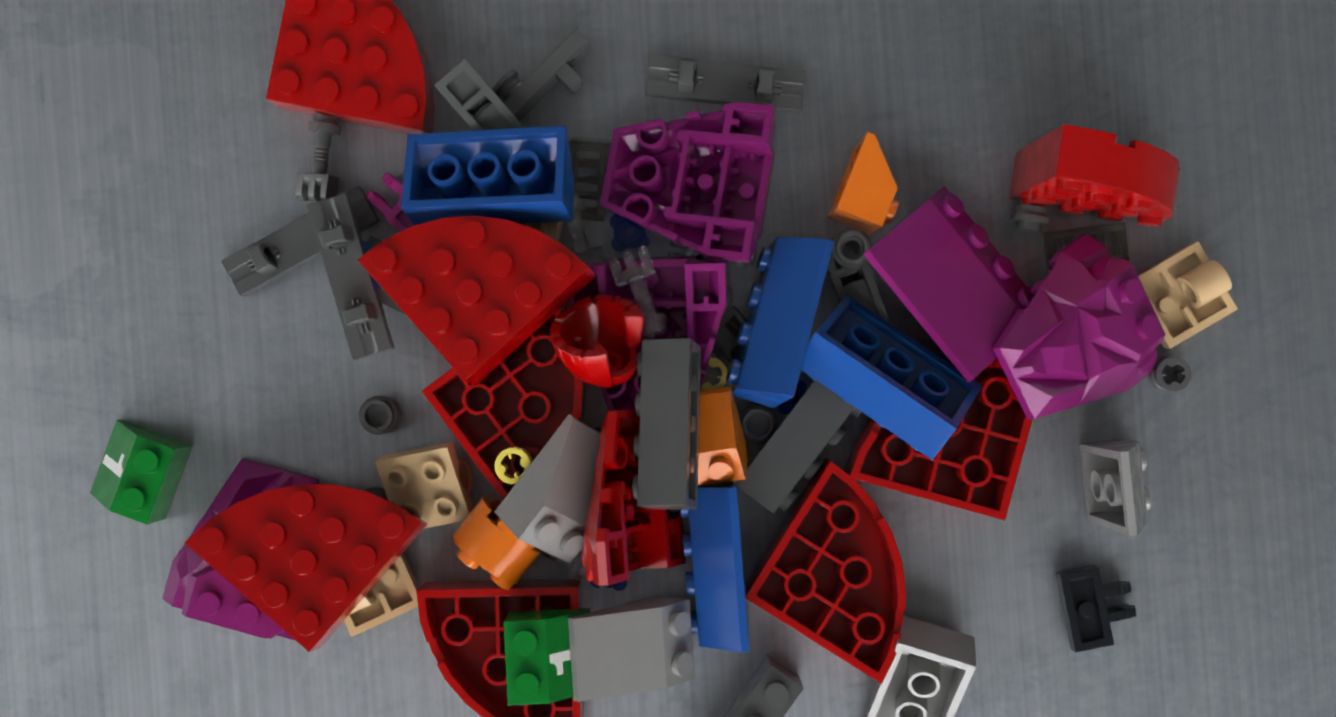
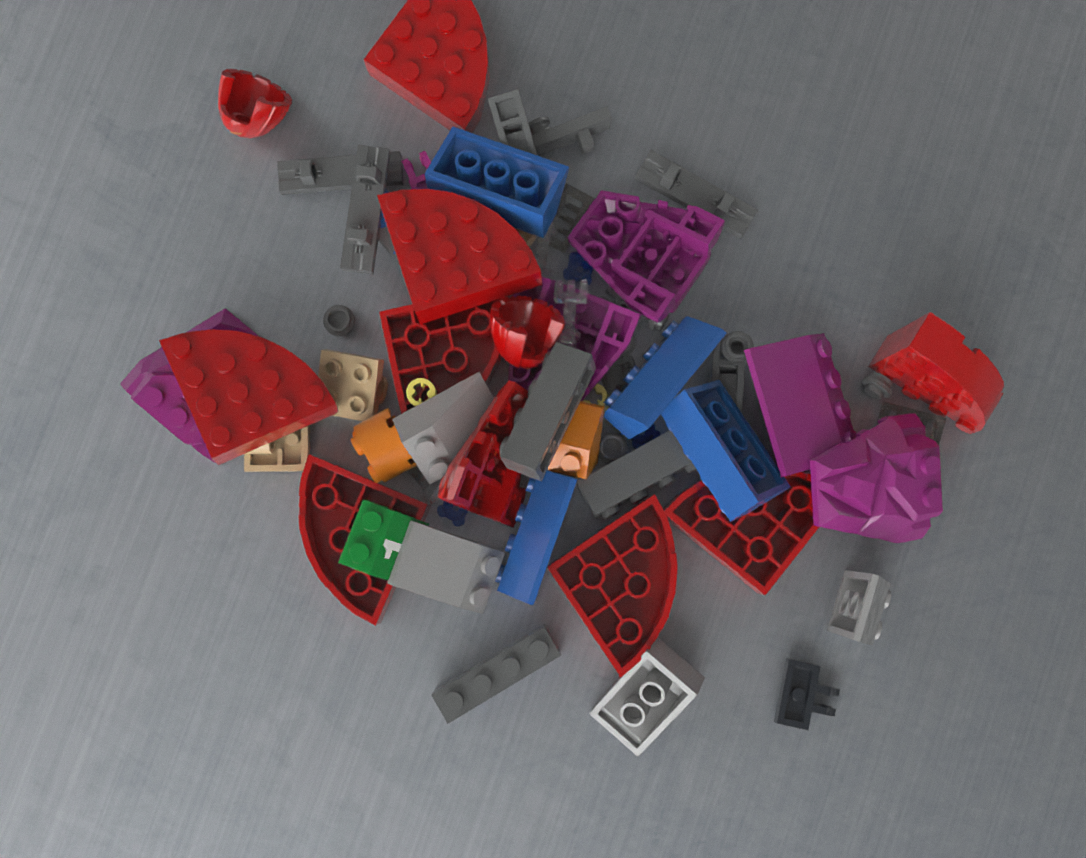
camera: 30 degrees right, 5 degrees down
green slope [90,420,193,525] -> none
dark grey hinge [295,114,341,202] -> none
orange slope [827,132,899,235] -> none
tan plate [1137,241,1238,349] -> none
dark grey bush [1149,357,1191,392] -> none
none -> red hair [218,68,292,138]

